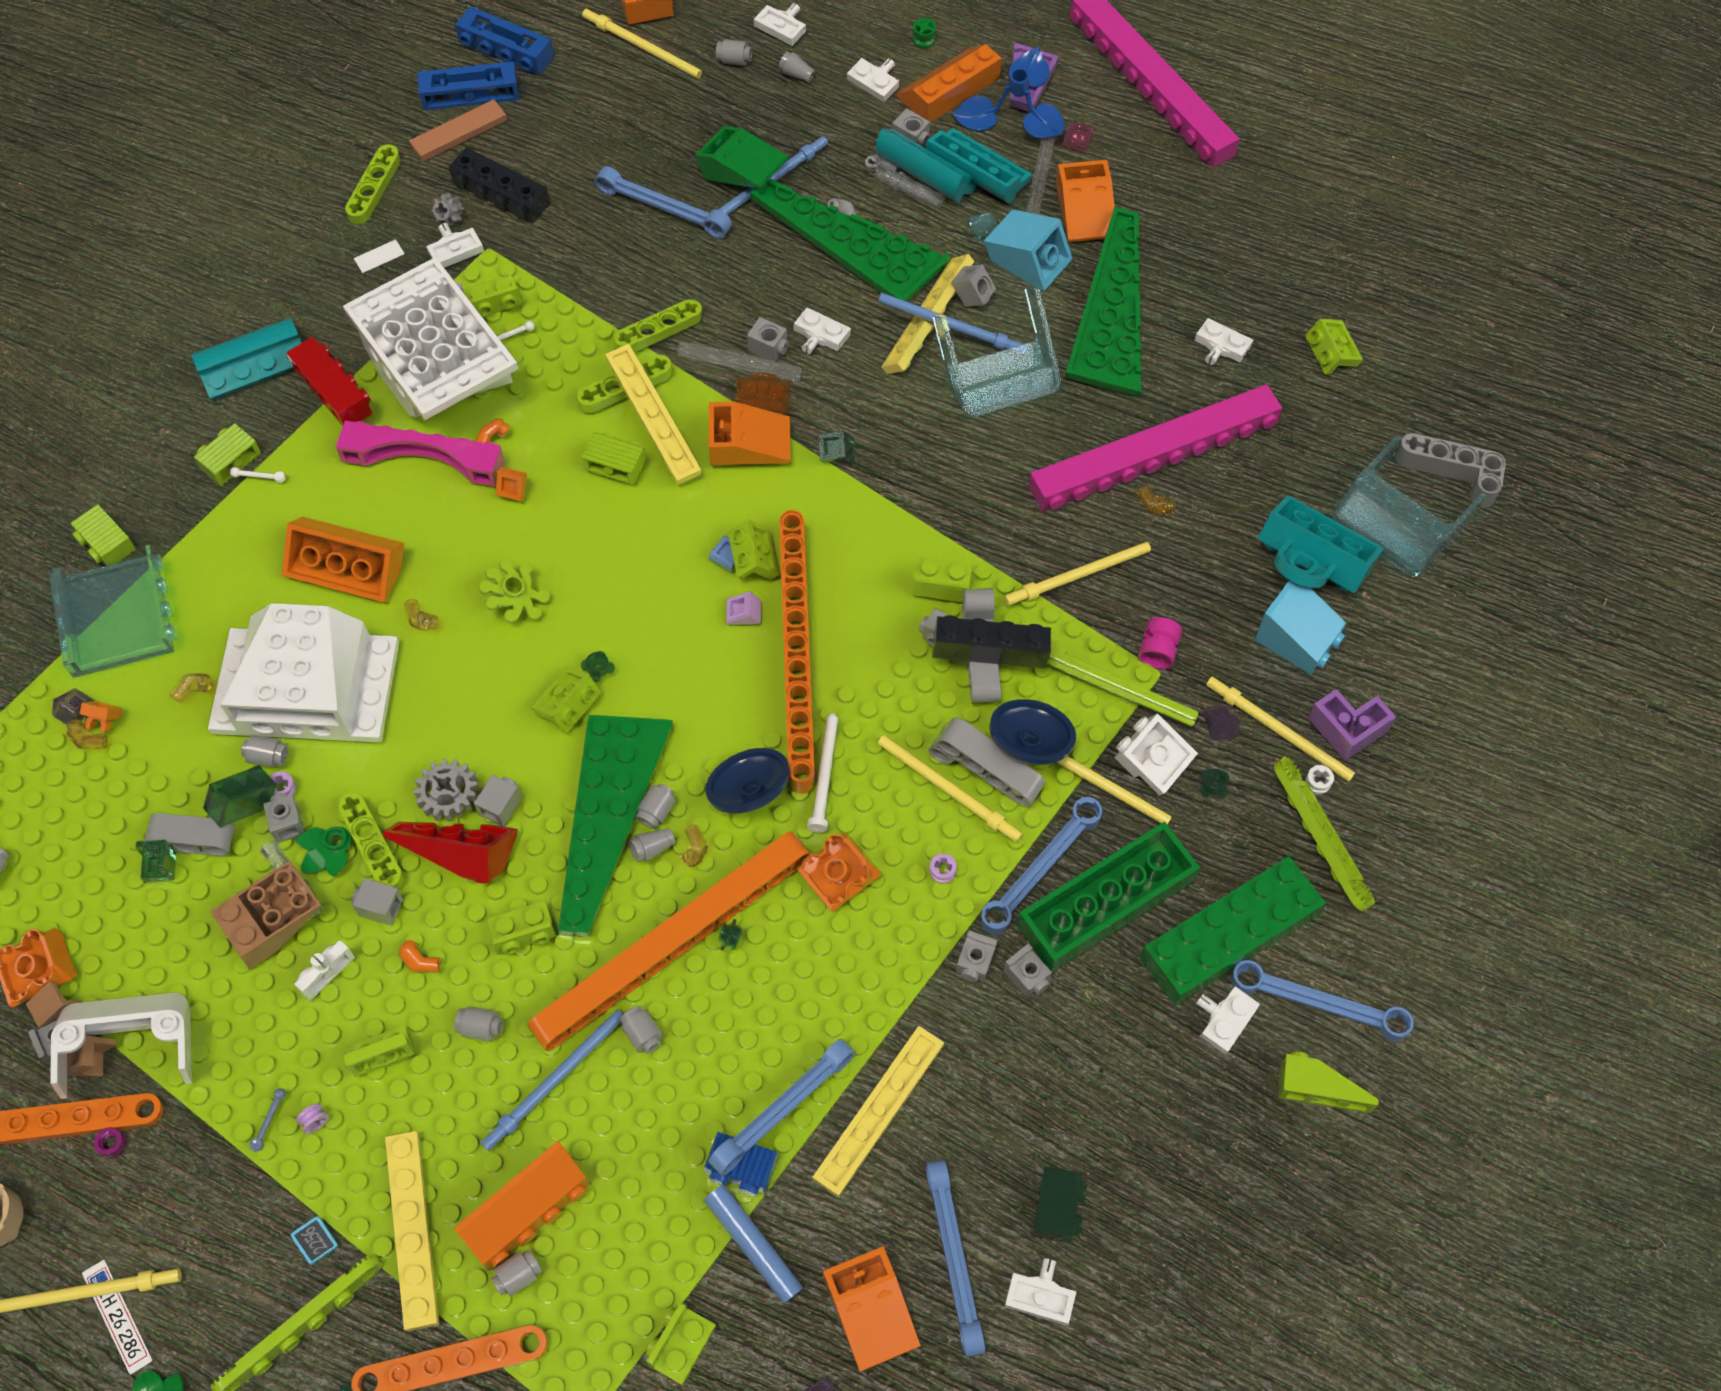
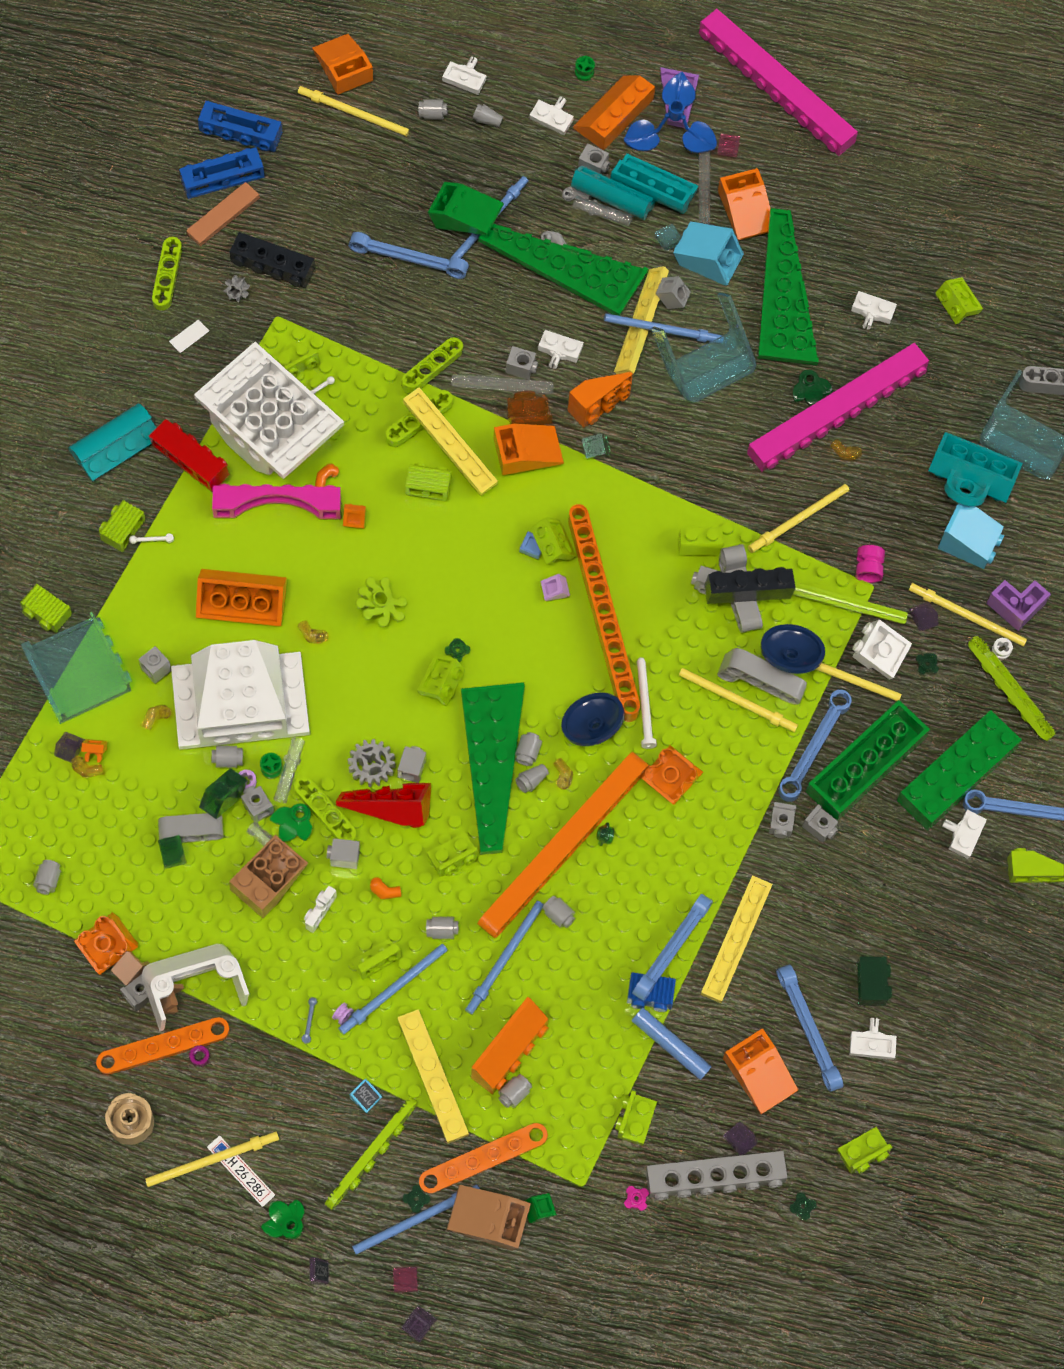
camera: 15 degrees left, 5 degrees up
white plate [426,223,484,268] -> none
lavender bush [930,854,957,884] -> none
none -> light grey brick [138,646,171,684]
none -> green wheel [260,753,282,779]
none -> clear pin [273,737,305,803]
none -> medium blue bar [338,944,448,1035]
none -> orange slope [568,372,633,428]
none -> dark green plate [792,369,833,406]

